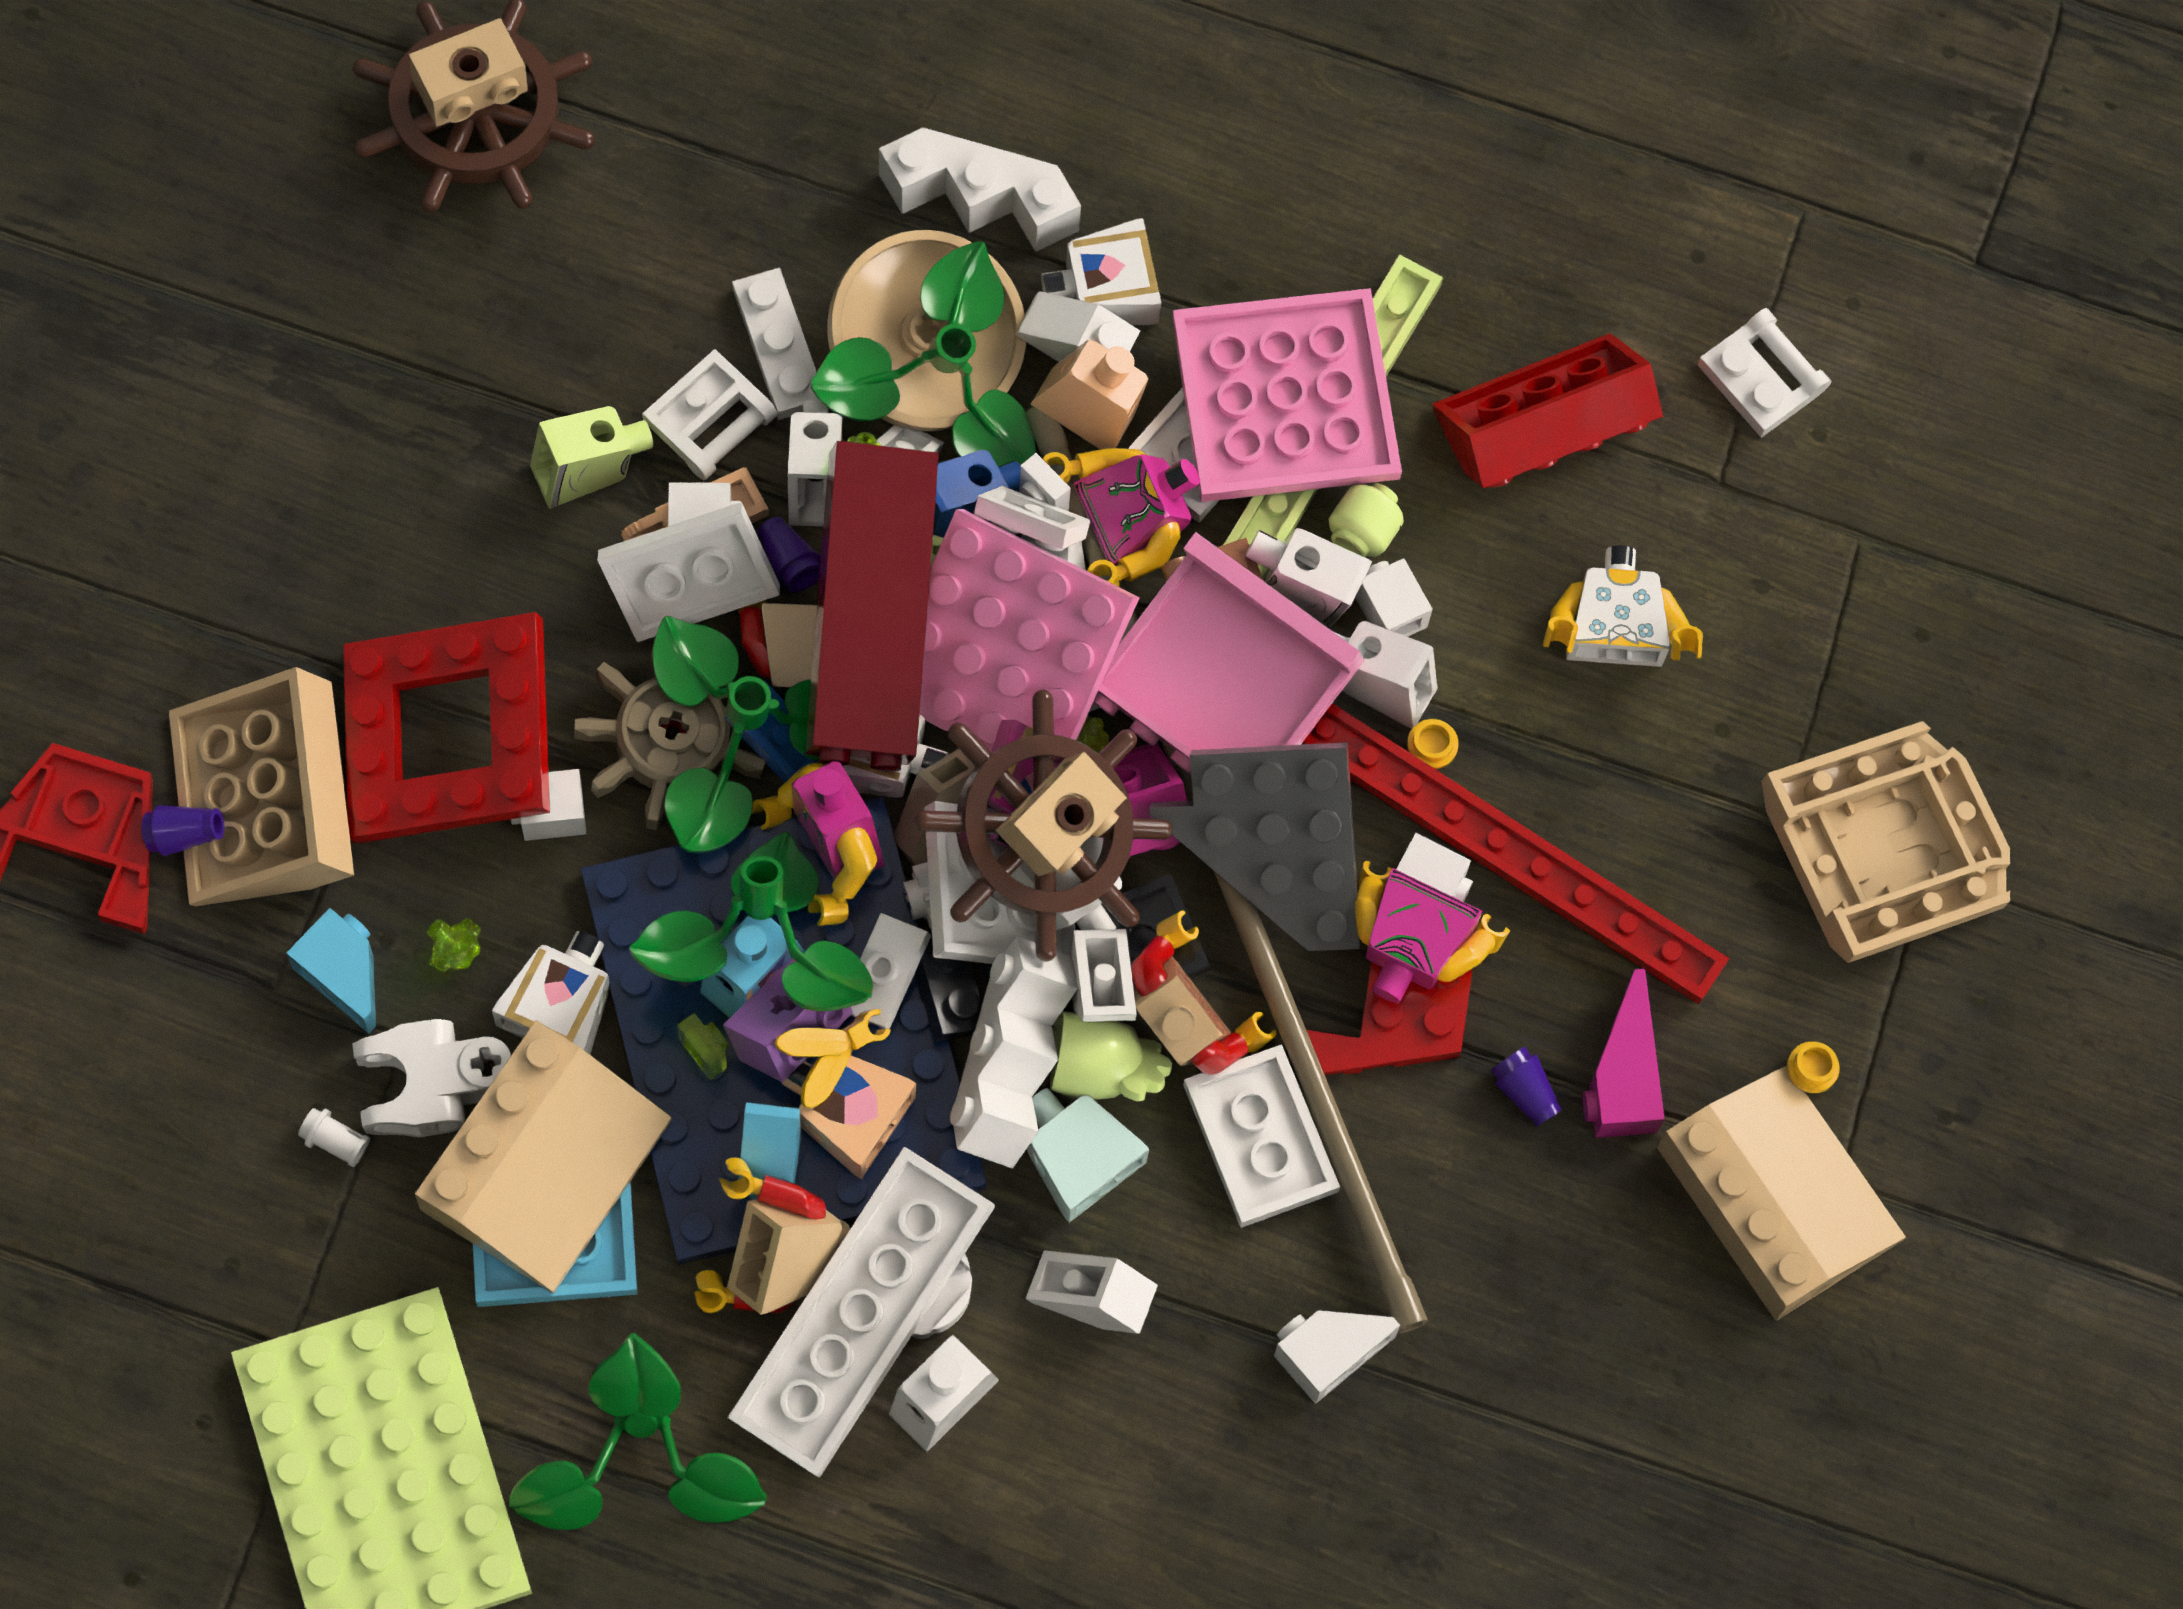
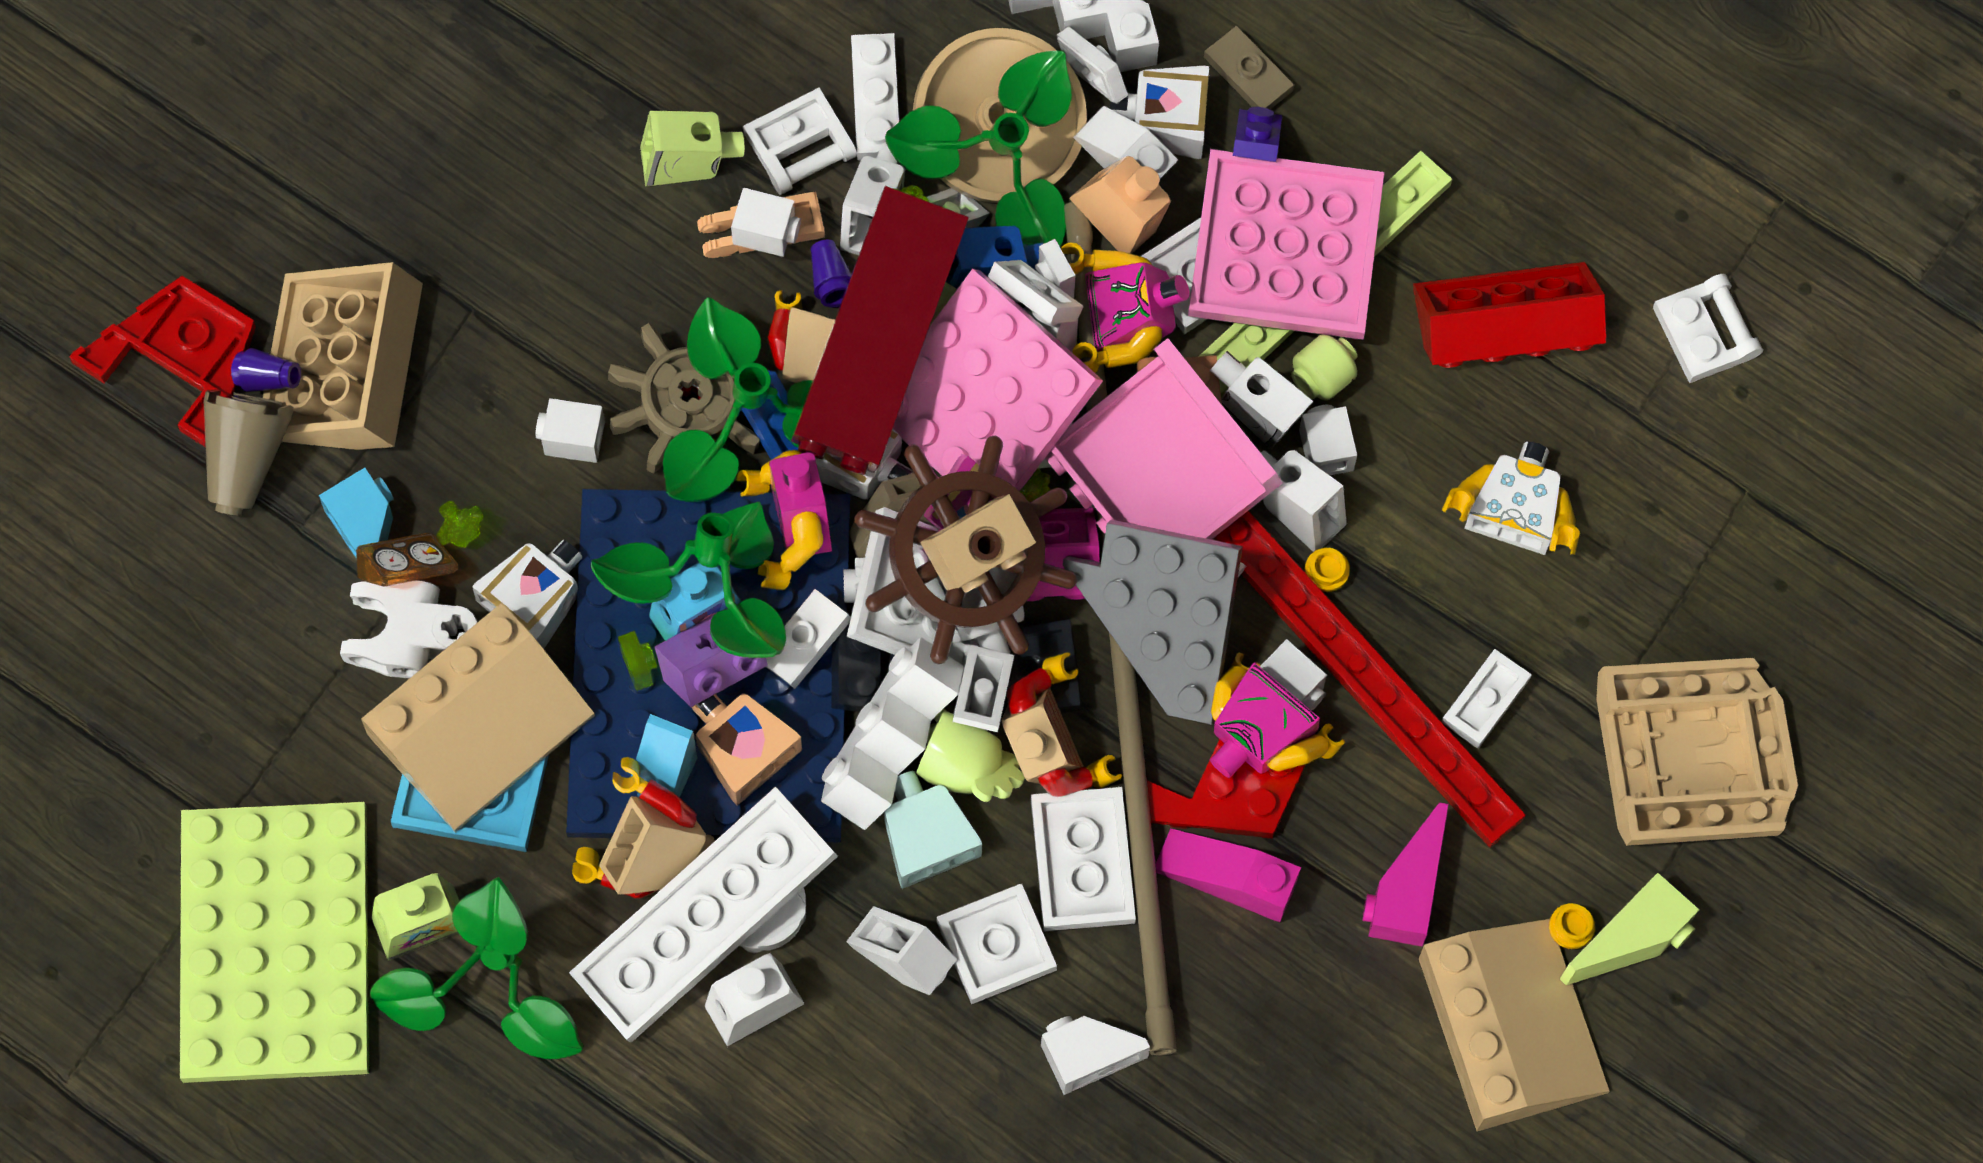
camera: 20 degrees right, 0 degrees up
white pin [298,1108,370,1167] -> none
red plate [344,612,550,844] -> none
white plate [597,502,780,642] -> none
yellow piece [775,1009,891,1108] -> none
dark purple cone [1491,1046,1562,1127] -> none
none -> dark tan cone [204,390,294,516]
none -> slope [356,533,458,587]
none -> yellowish green torso [372,873,459,961]
none -> white plate [937,883,1057,1004]
none -> white plate [1057,26,1128,104]
none -> dark pink slope [1155,829,1301,923]
none -> dark tan plate [1204,26,1294,110]
none -> dark purple plate [1233,107,1282,162]
none -> white plate [1441,649,1532,749]
none -> yellowish green slope [1560,873,1699,985]

